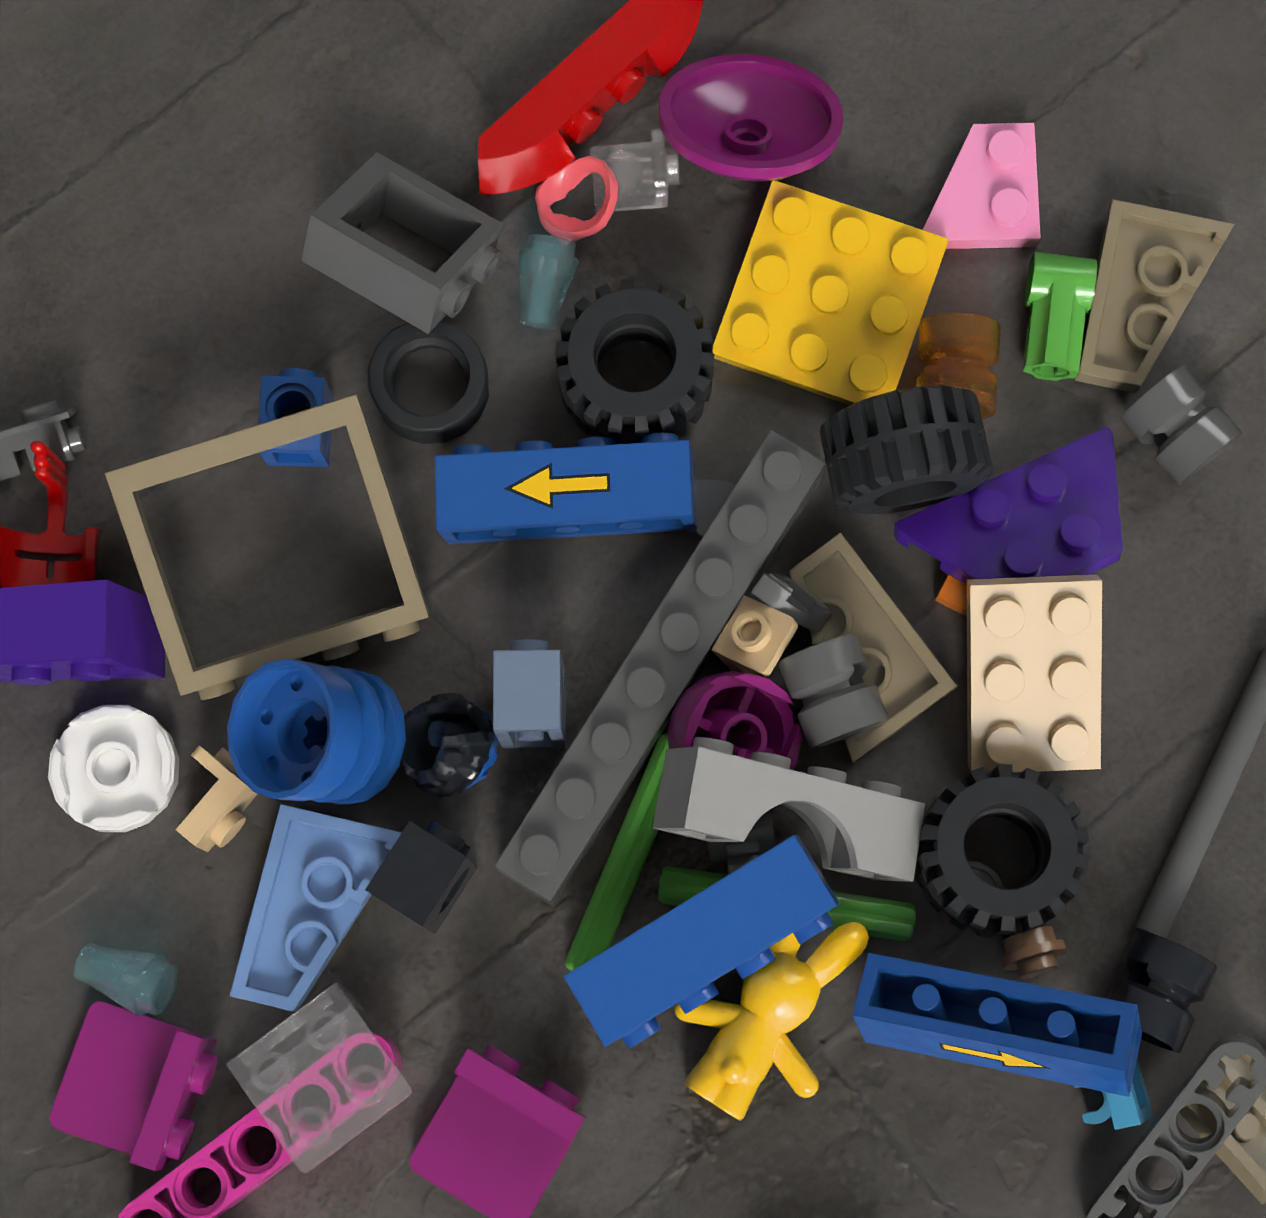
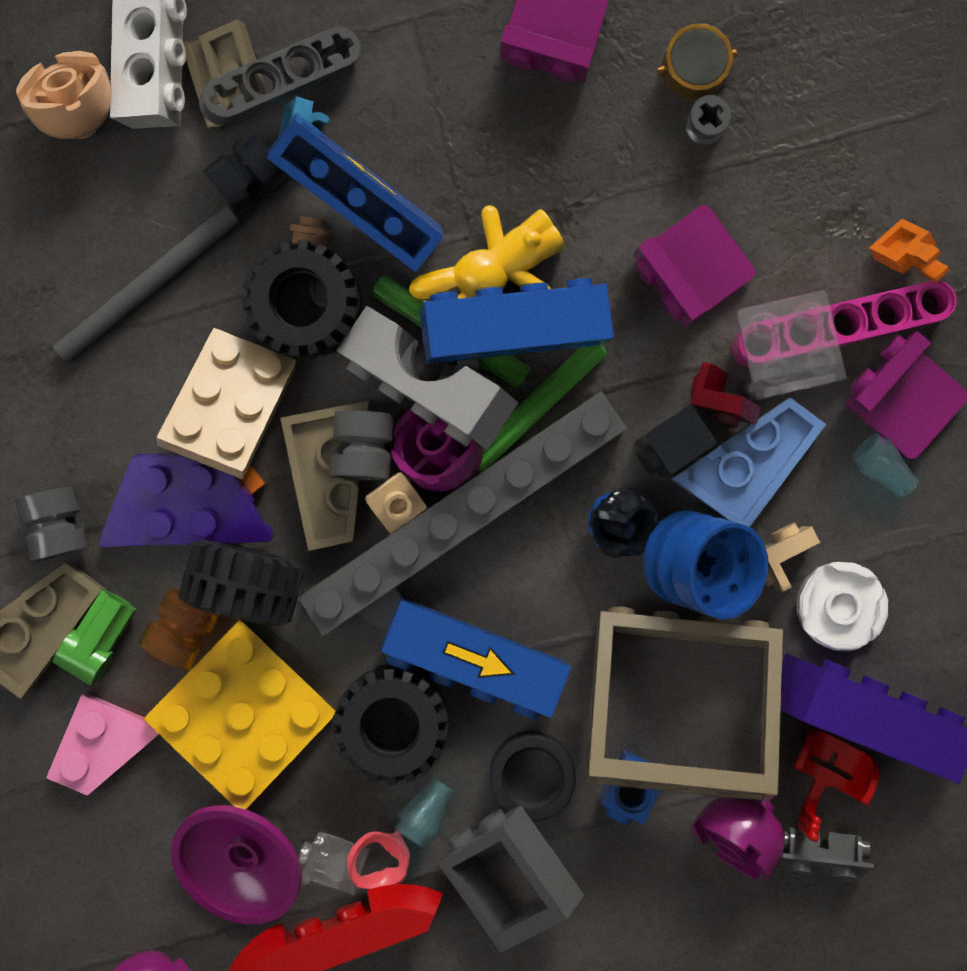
camera: 160 degrees left, 10 degrees up
sand blue brick [493,639,566,748] -> none
dark grey tile [751,573,832,632] -> none
none -> dark red bracket [690,362,761,428]
none -> magenta cylinder [691,797,785,881]

